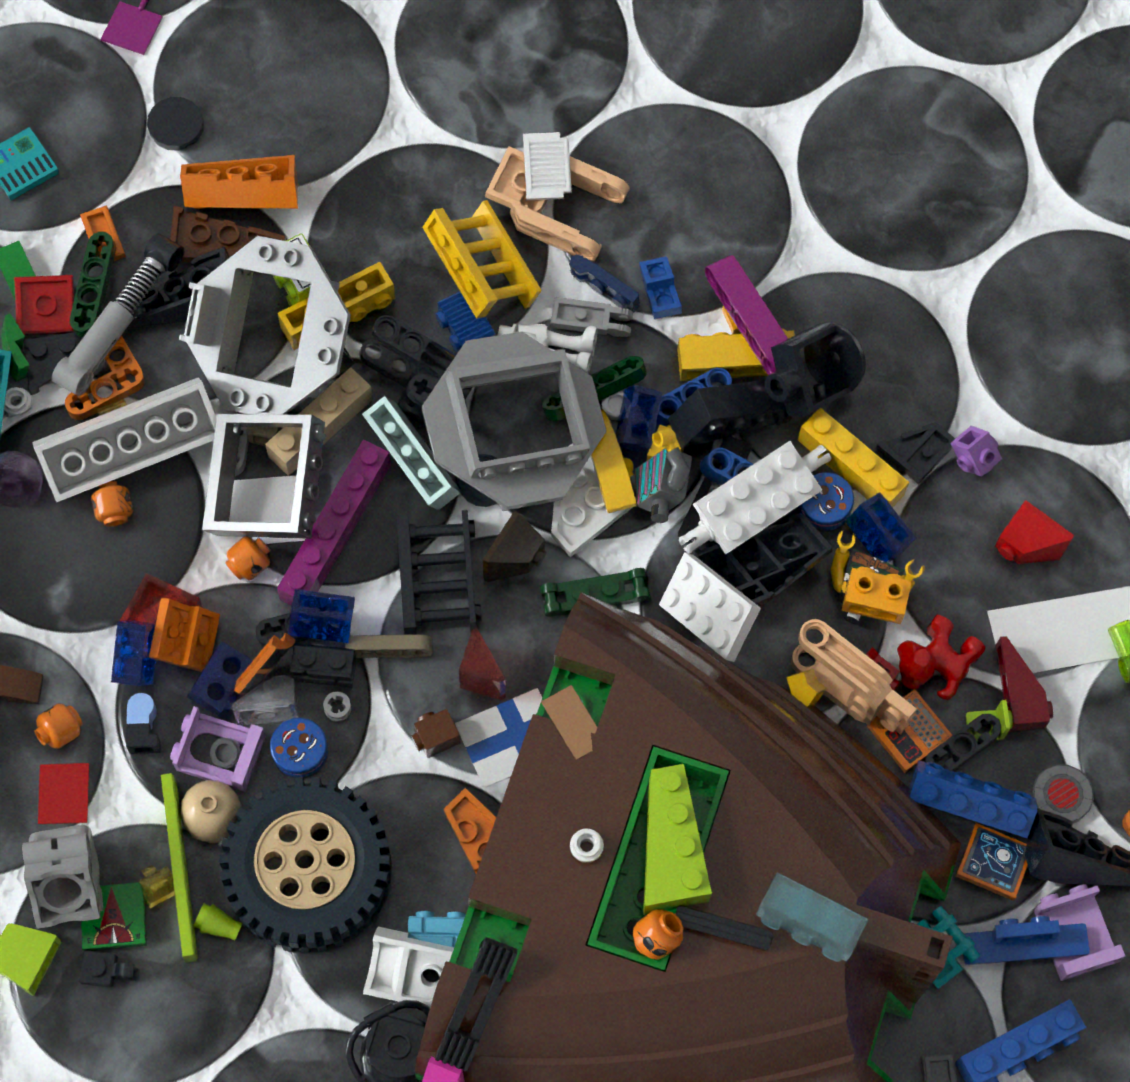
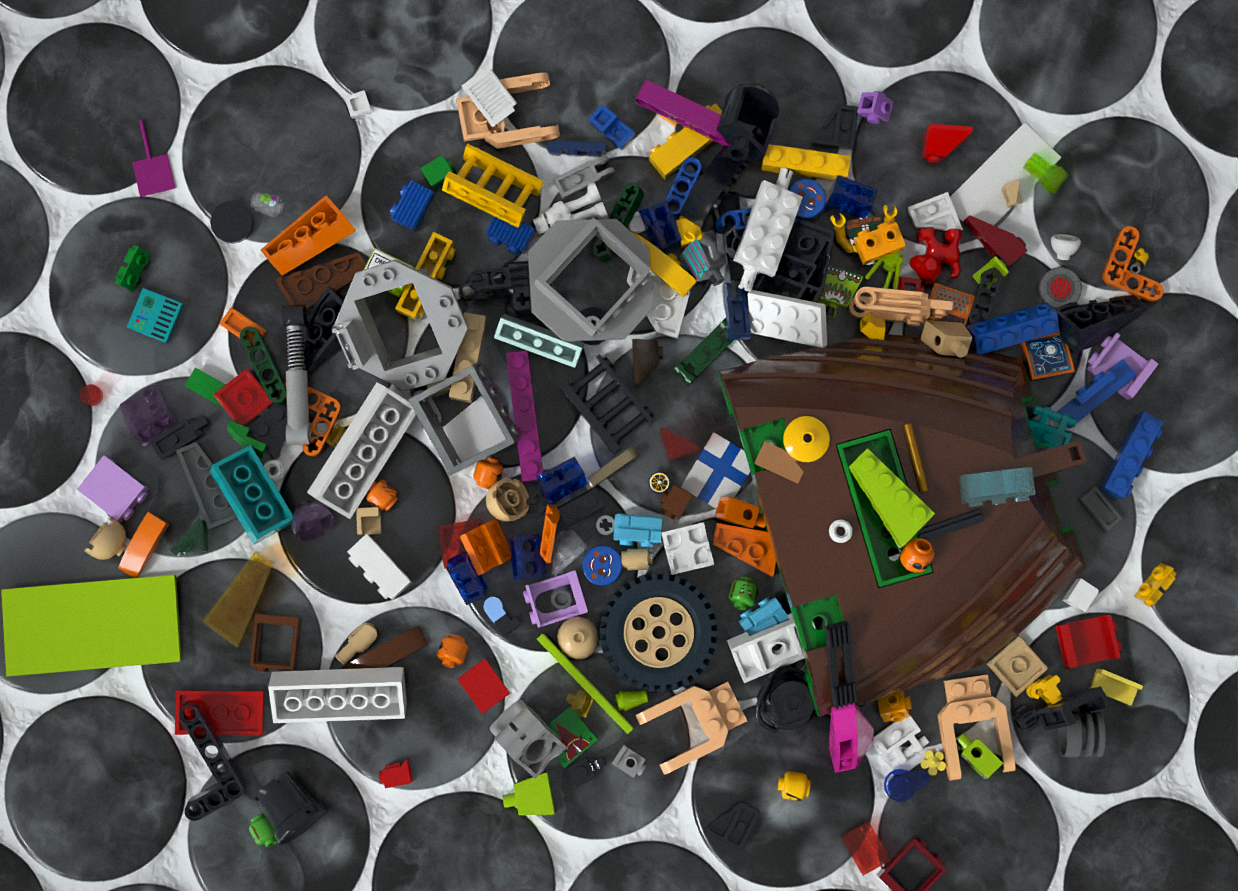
camera: 30 degrees left, 15 degrees up
none -> green hinge [114,245,151,292]
none -> clear brick [250,191,284,218]
none -> white plate [344,90,372,119]
none -> white brick [347,534,412,600]
none -> tan panel [356,507,381,535]
none -> blue brick [390,180,435,232]
none -> green brick [420,155,456,191]
none -> tan cylinder [486,477,529,522]
none -> light grey brick [612,744,647,778]
none -> medium azure brick [613,514,662,547]
none -> tan brick [621,548,652,570]
none -> light nougat plate [635,681,747,775]
none -> tile [649,472,670,494]
none -> white piece [661,522,714,575]
none -> orange torso [714,497,766,528]
none -> black tile [716,224,743,263]
none -> dark blue hinge [723,283,751,340]
none -> bright green head [728,577,759,611]
none -> yellow dish [783,416,830,462]
none -> torso [819,265,863,318]
none -> lime plant [865,252,904,290]
none -> pearl gold bar [903,423,929,493]
none -> white wing [907,192,963,231]
none -> tan torso [920,320,972,358]
none -> tan slope [1001,179,1023,208]
none -> white brick [1051,234,1081,260]

